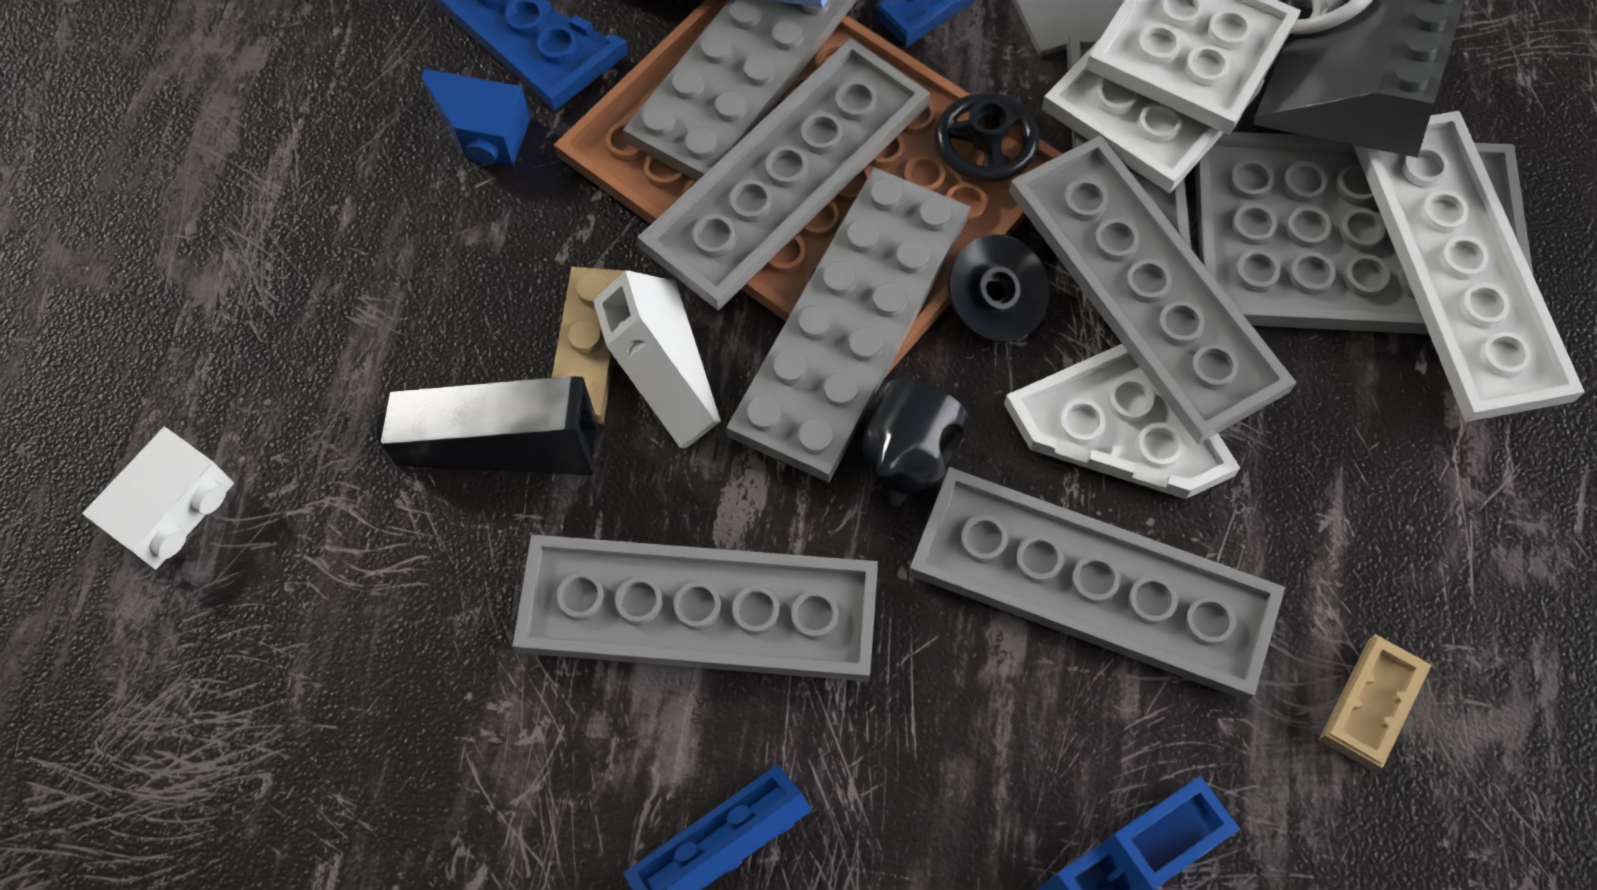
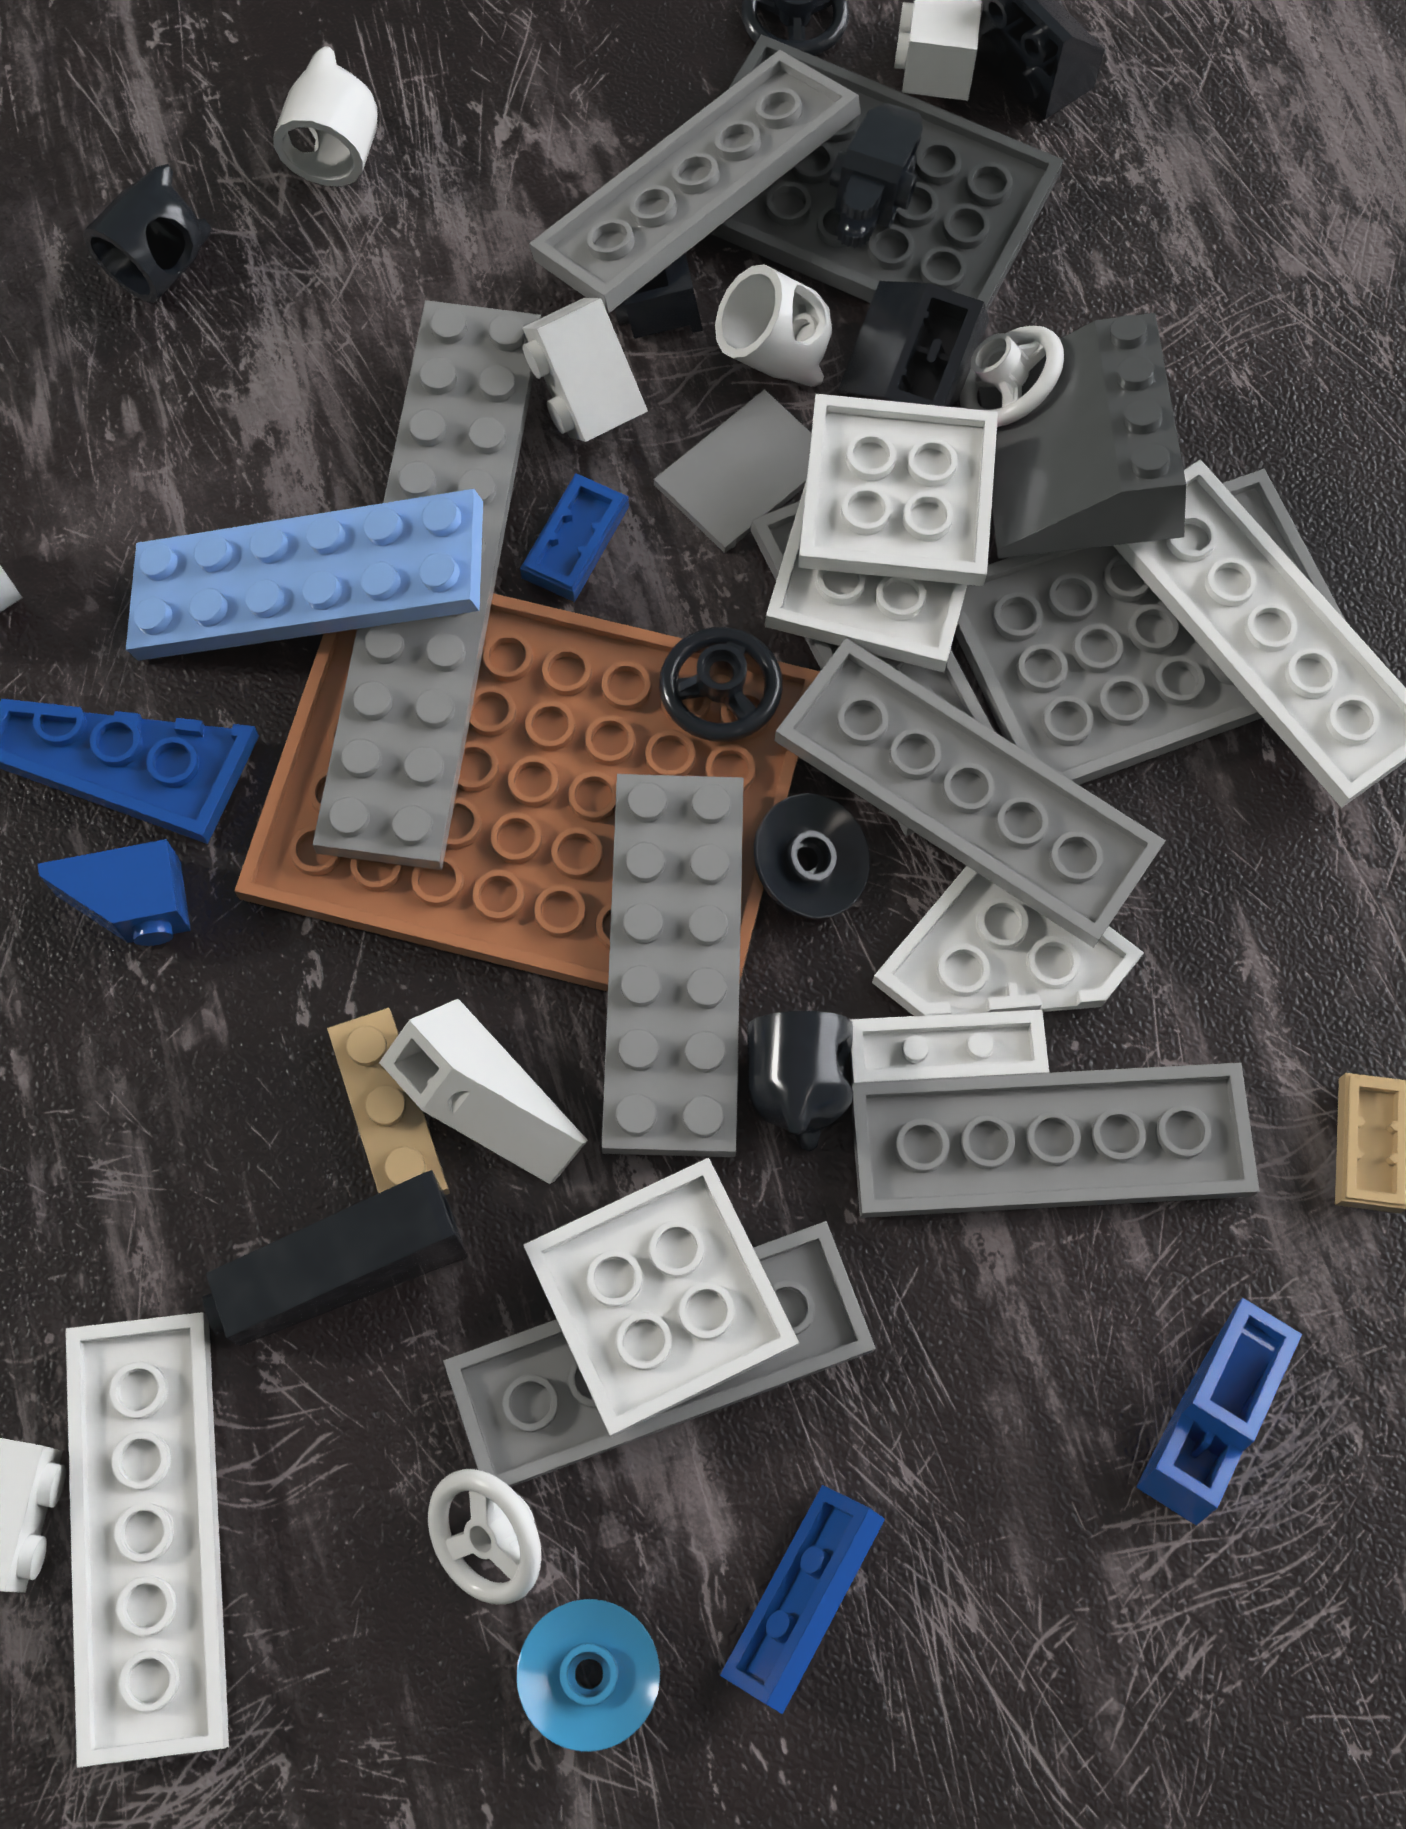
camera: 30 degrees left, 5 degrees up
light grey plate [637,38,930,311] -> none
none -> white plate [66,1312,229,1767]
none -> white piece [428,1469,541,1605]
none -> dark azure dish [517,1599,660,1751]
none -> white plate [523,1157,799,1438]
none -> white plate [849,1009,1049,1084]

